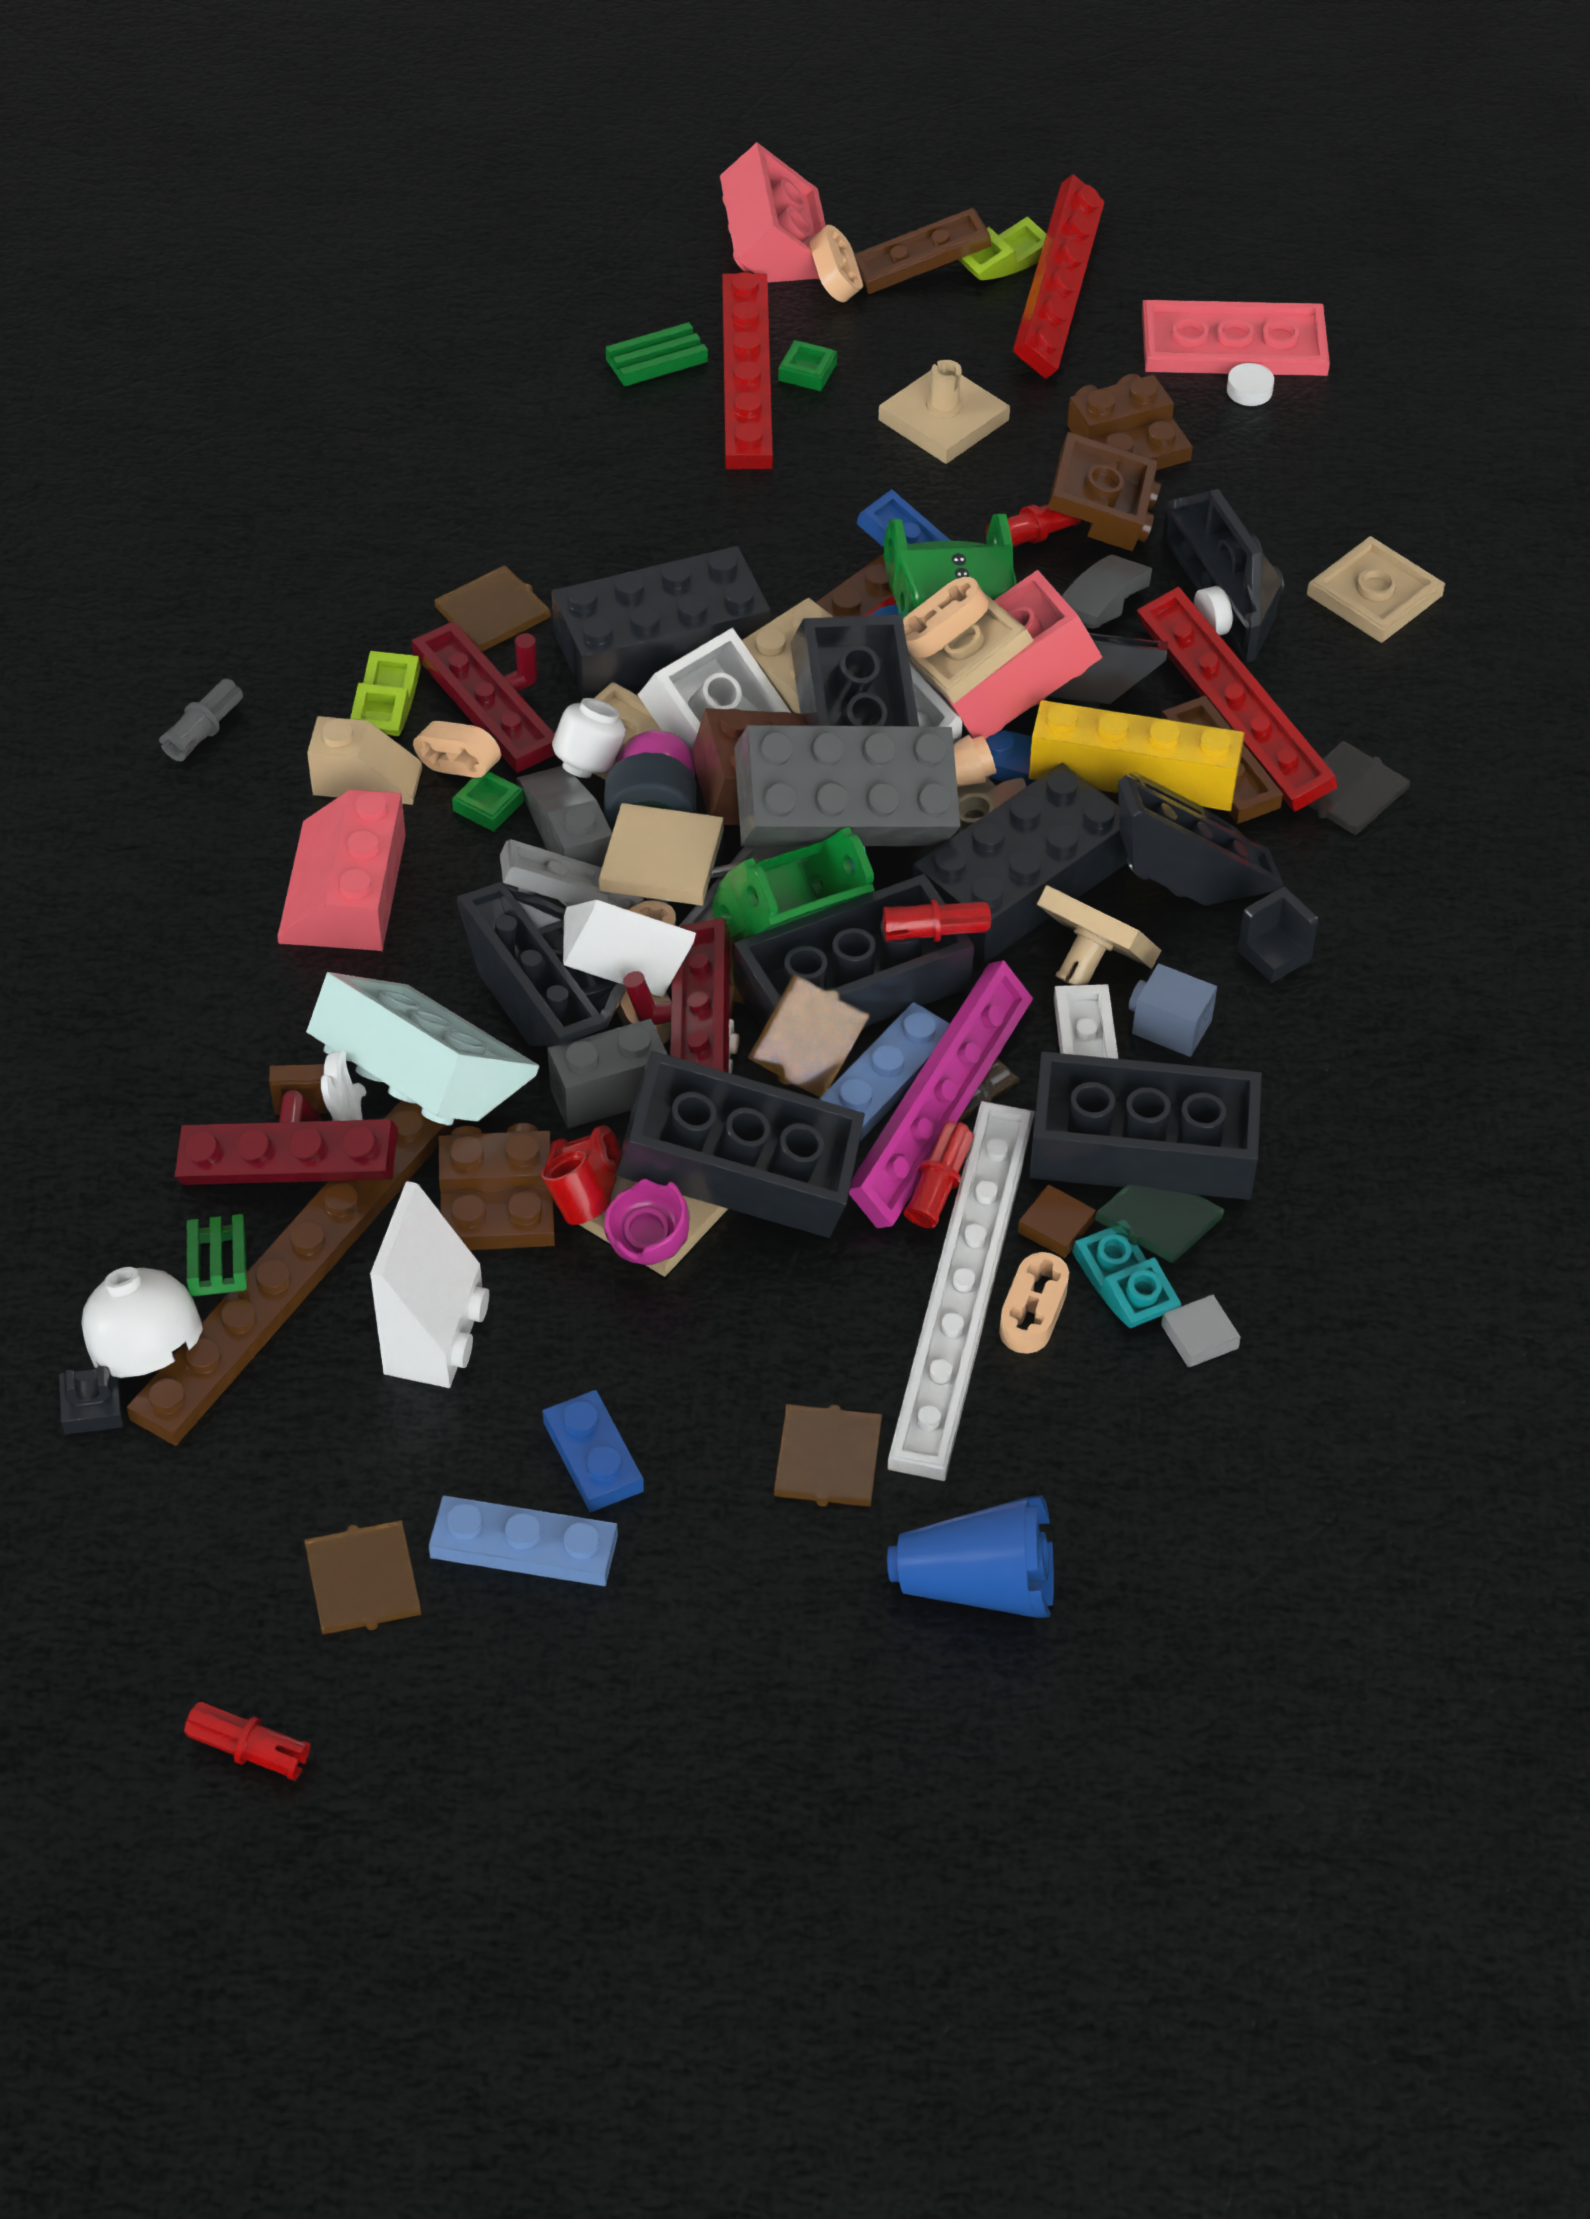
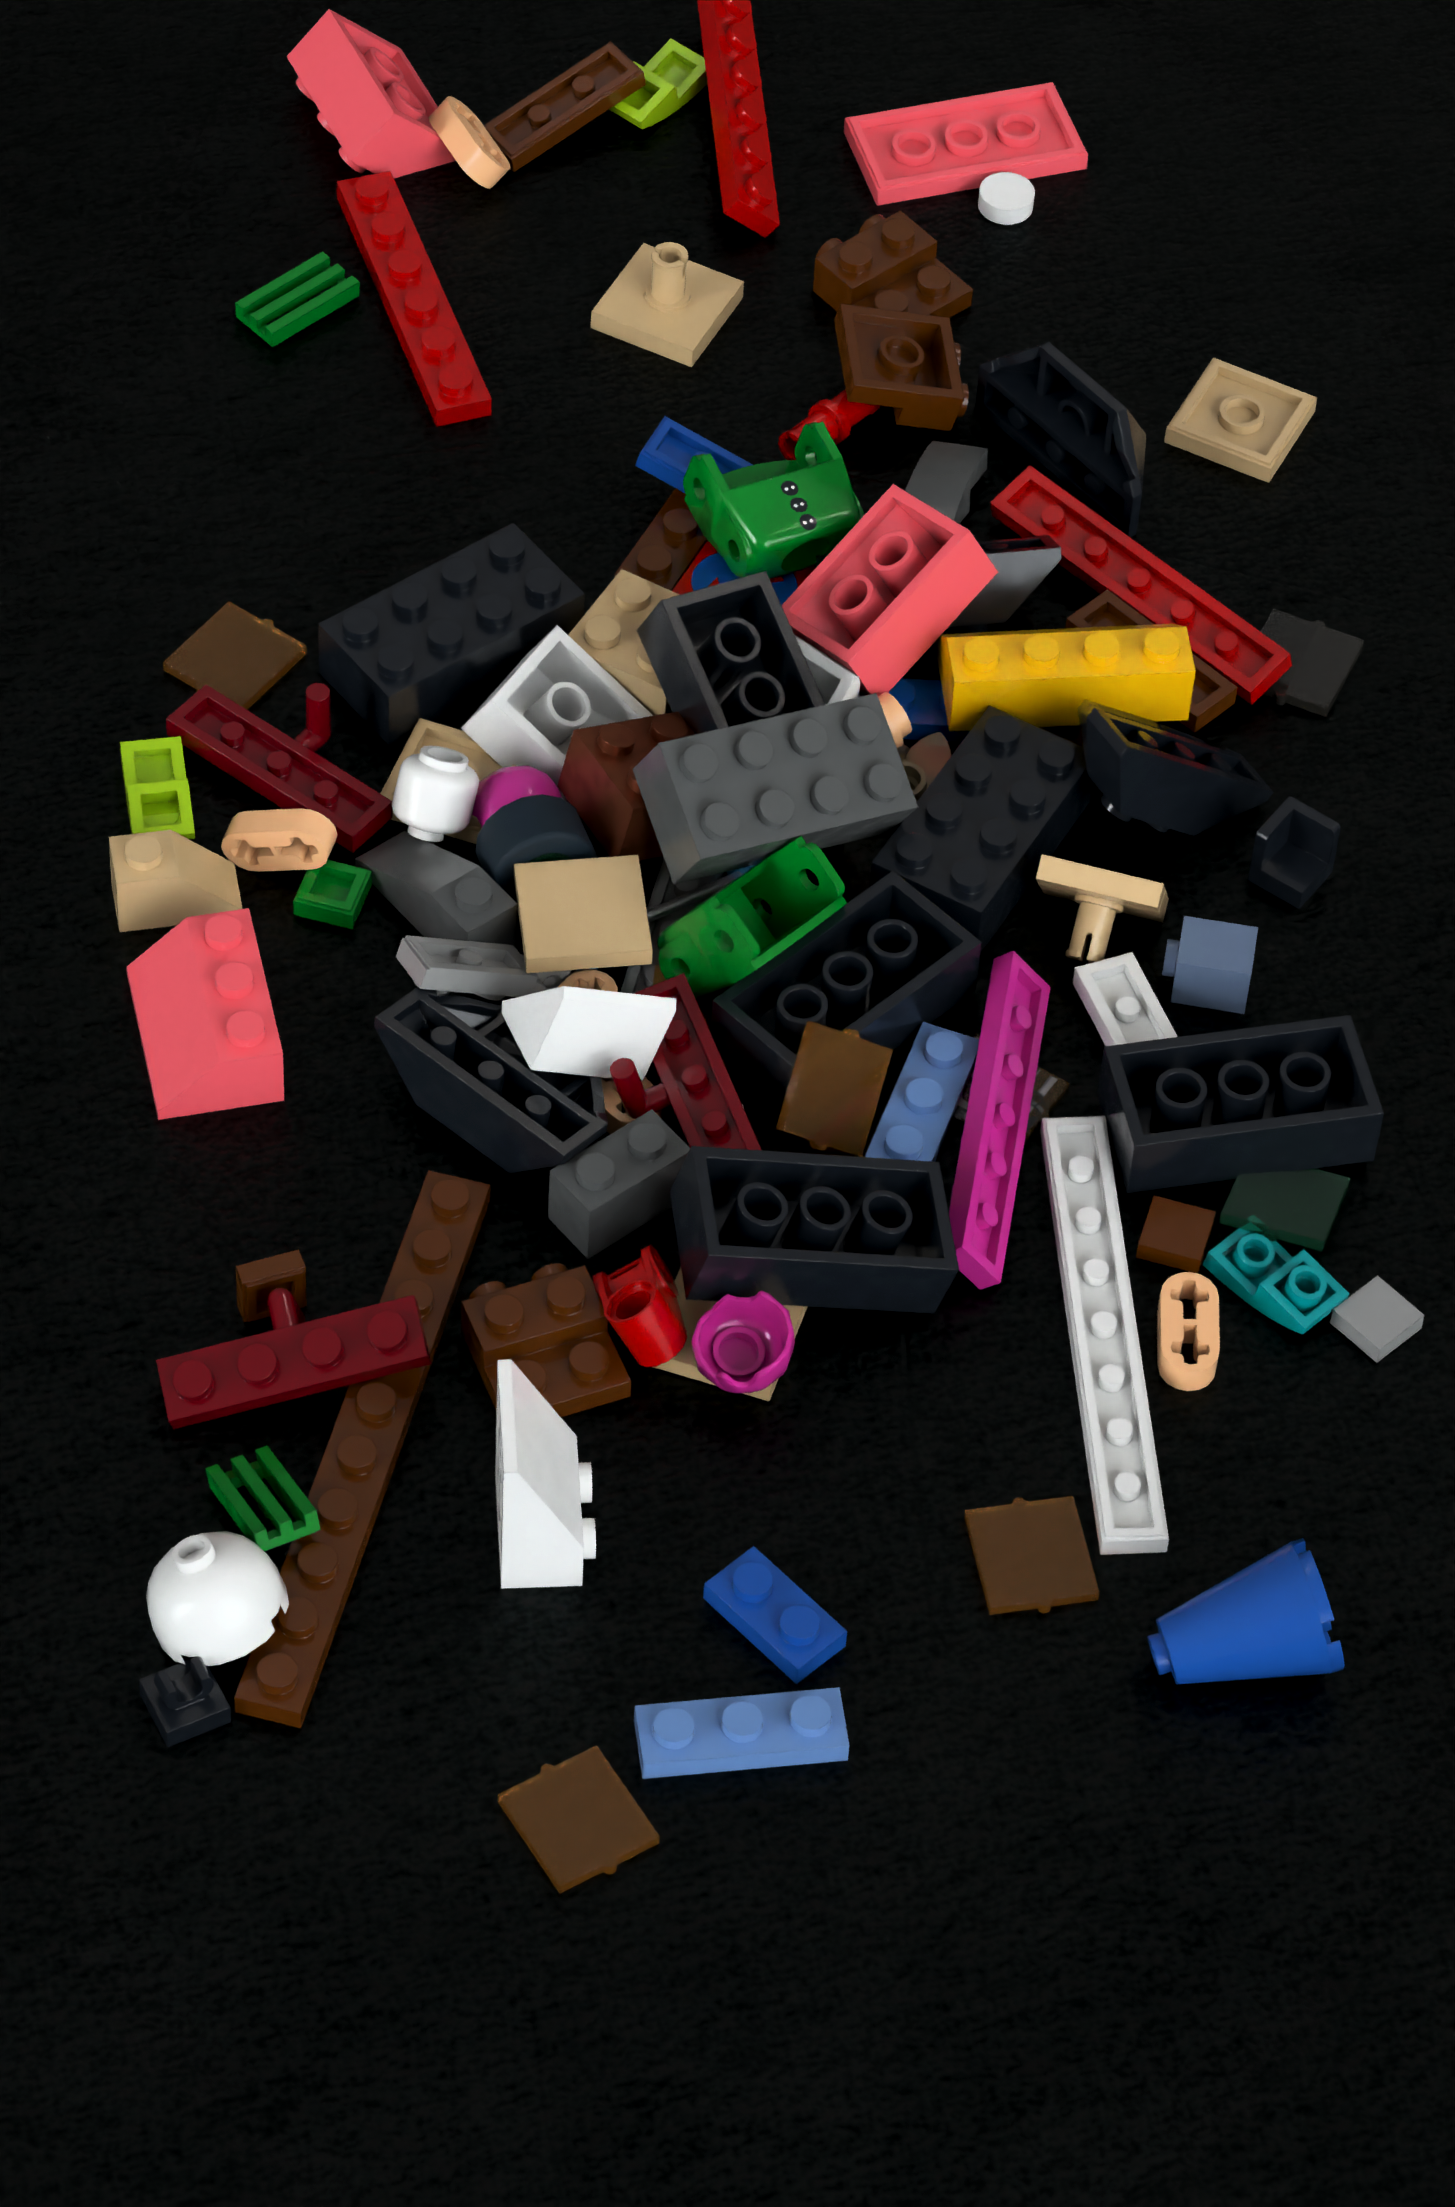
camera: 20 degrees left, 0 degrees up
red axle [184,1702,310,1781] -> none
light aqua slope [306,972,539,1125] -> none
white piece [321,1051,366,1121] -> none
green tile [778,340,837,391] -> none
red axle [883,899,991,942] -> none
light nougat beam [903,577,988,658] -> none
red axle [904,1121,974,1228] -> none
tan tile [908,592,1034,704] -> none
white tile [1194,586,1233,636] -> none

